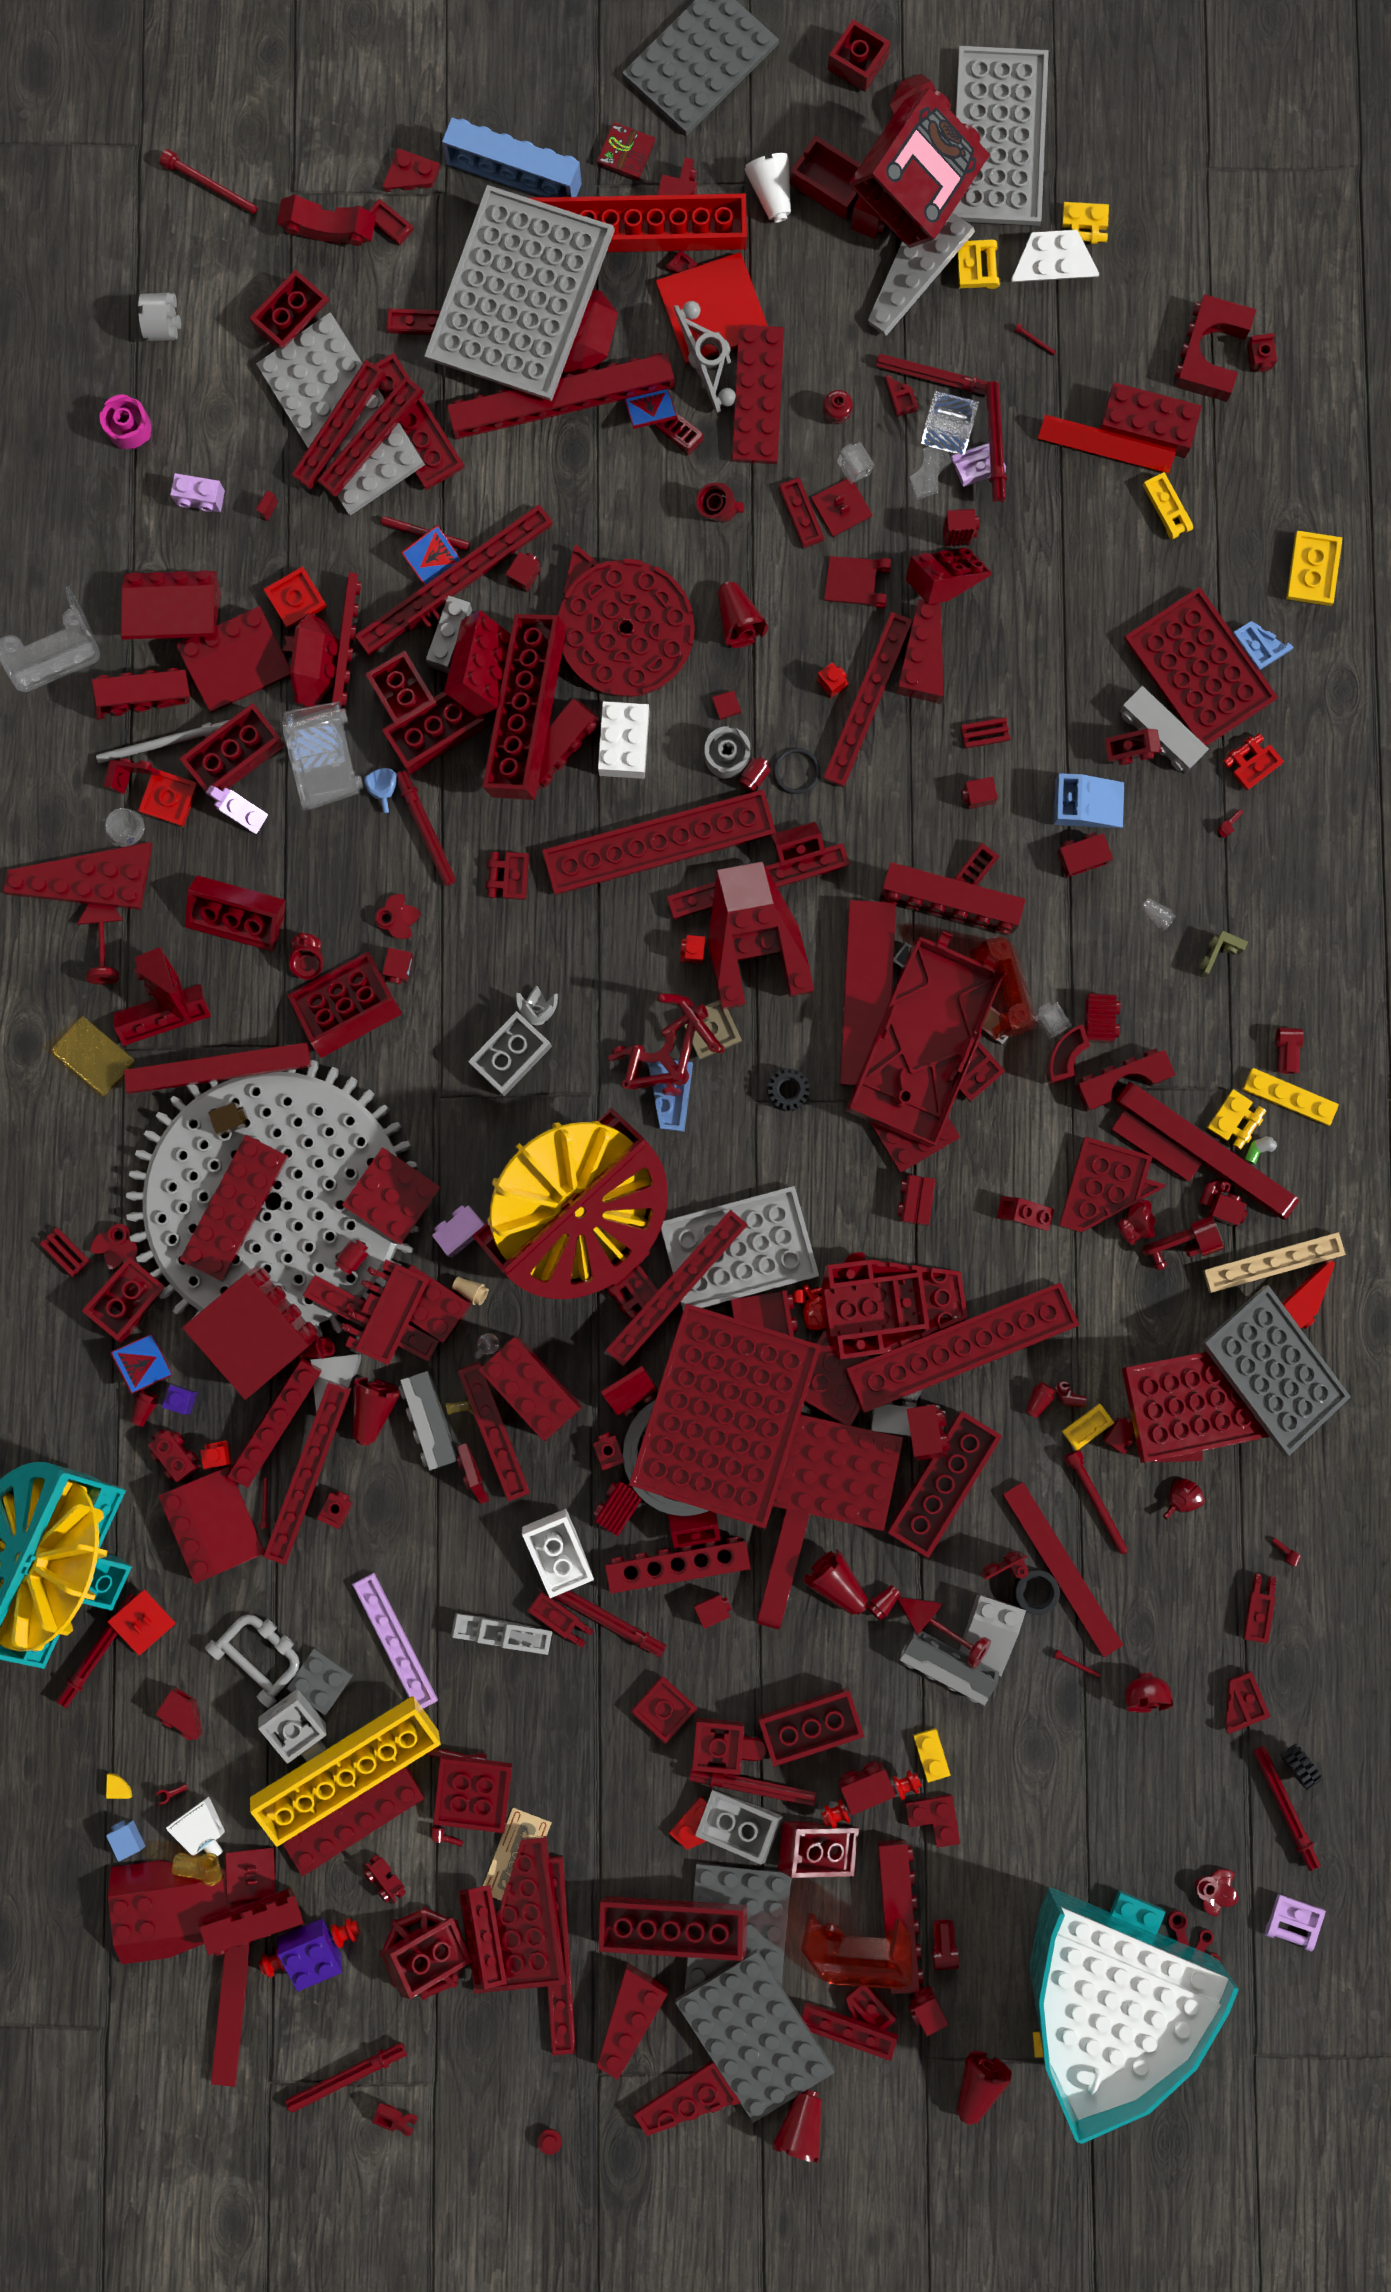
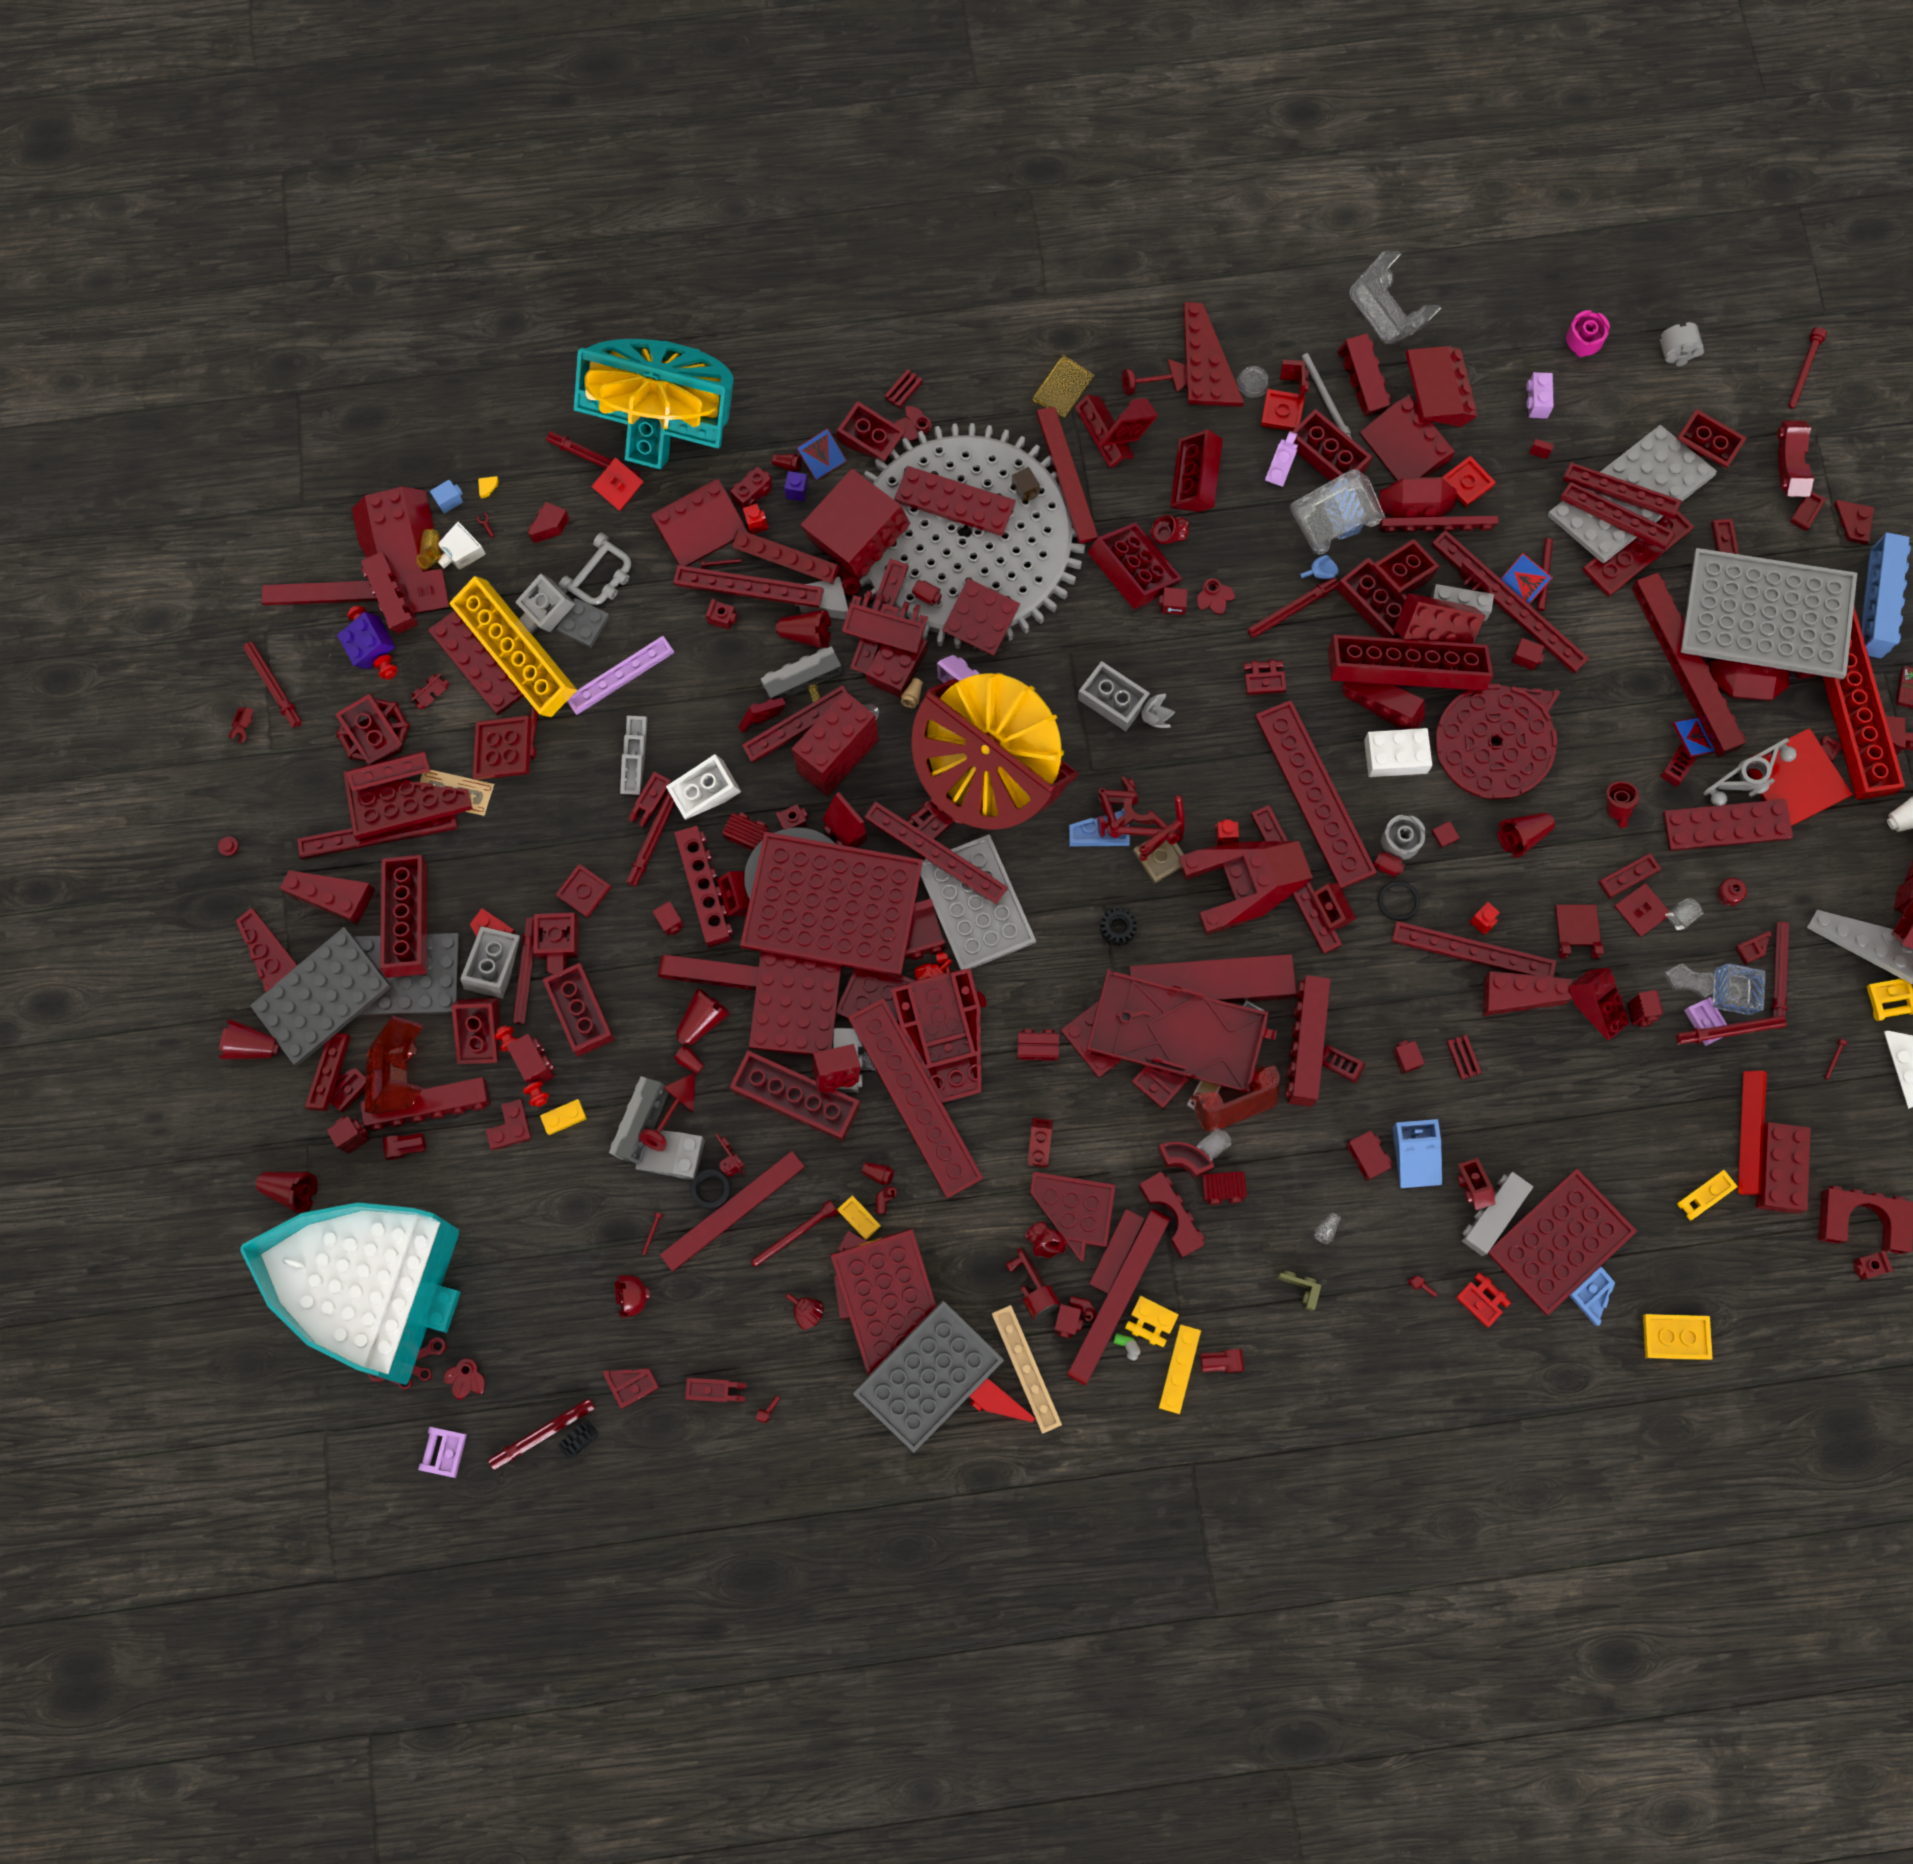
camera: 85 degrees right, 10 degrees down
dark red hand [431,1826,463,1847] -> none

